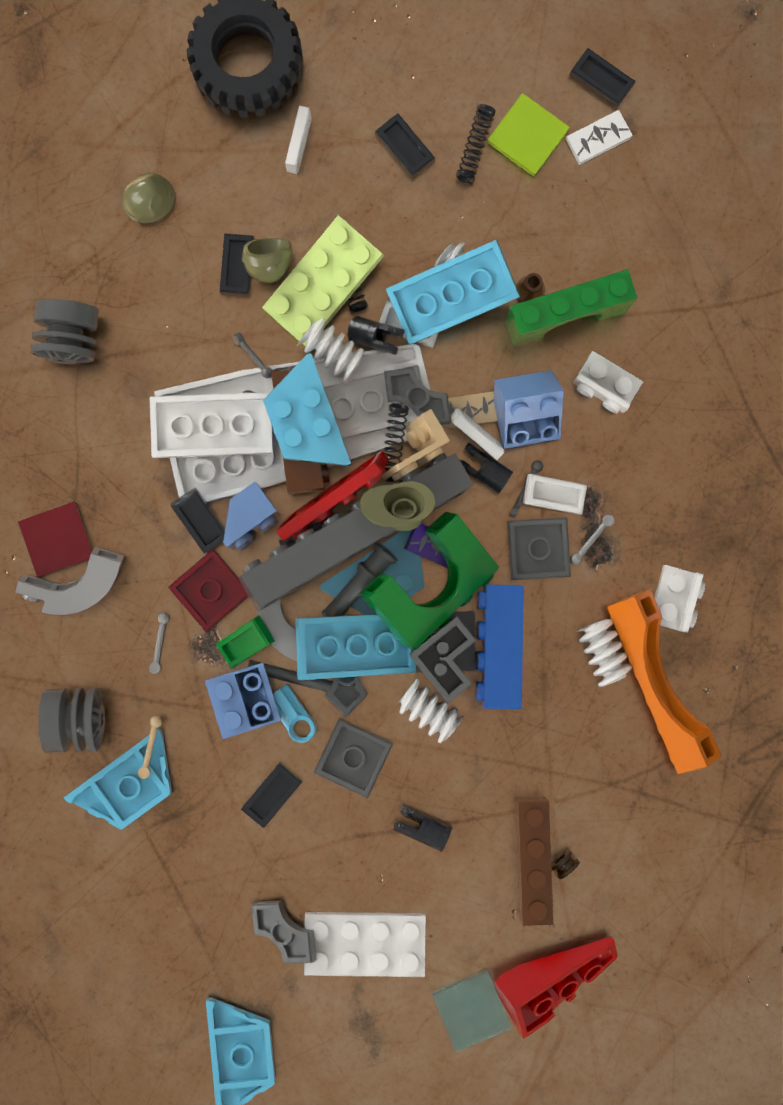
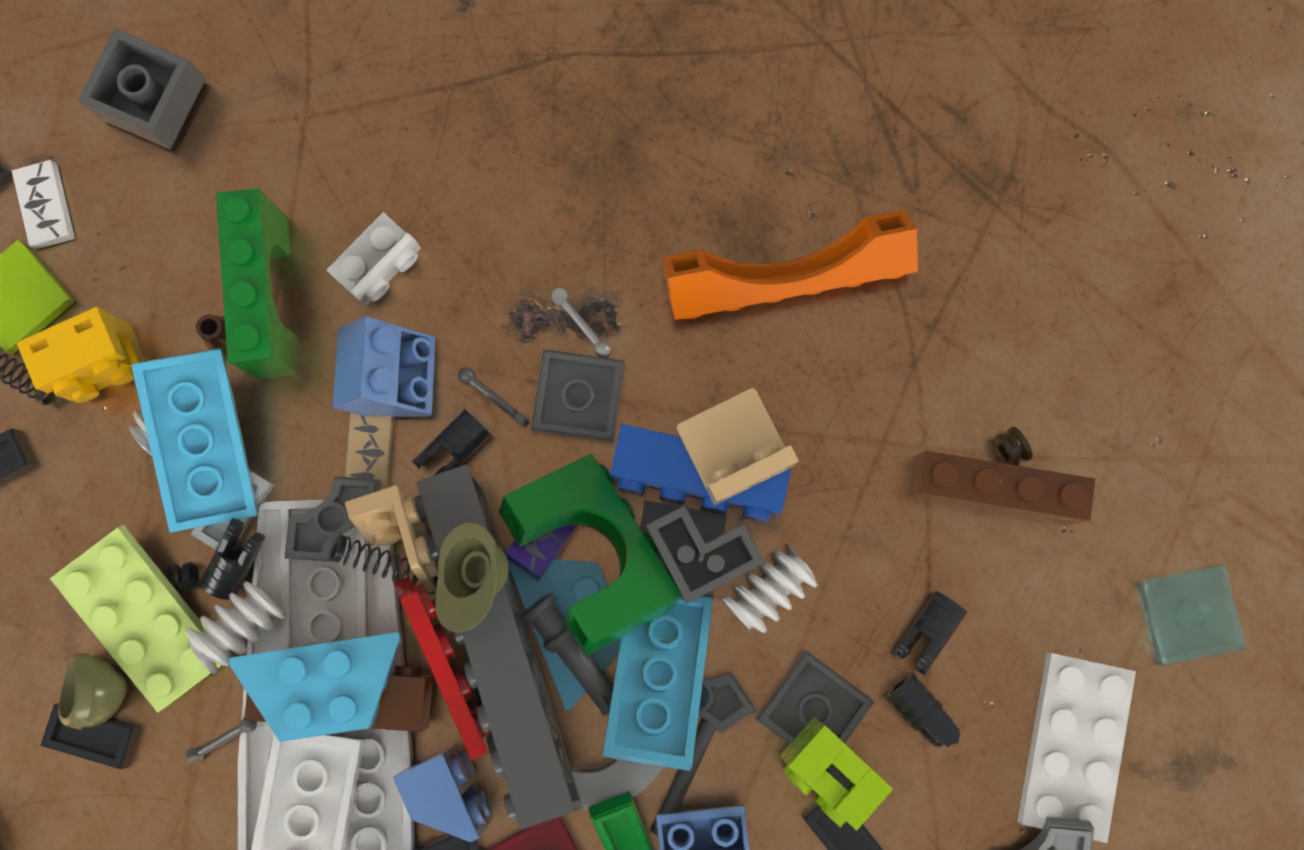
camera: 75 degrees left, 5 degrees down
medium azure piece [273,684,317,743] -> none
white tile [450,408,504,460] -> none
red wedge [494,937,618,1039] -> none
white tile [523,474,587,515] -> none
white piece [576,619,632,687] -> none
white bracket [654,565,706,632] -> none
none -> yellow piece [16,307,146,403]
none -> dark grey brick [78,29,206,149]
none -> tan bracket [676,388,799,506]
none -> lime piece [780,717,893,831]
none -> black hinge [885,672,961,747]

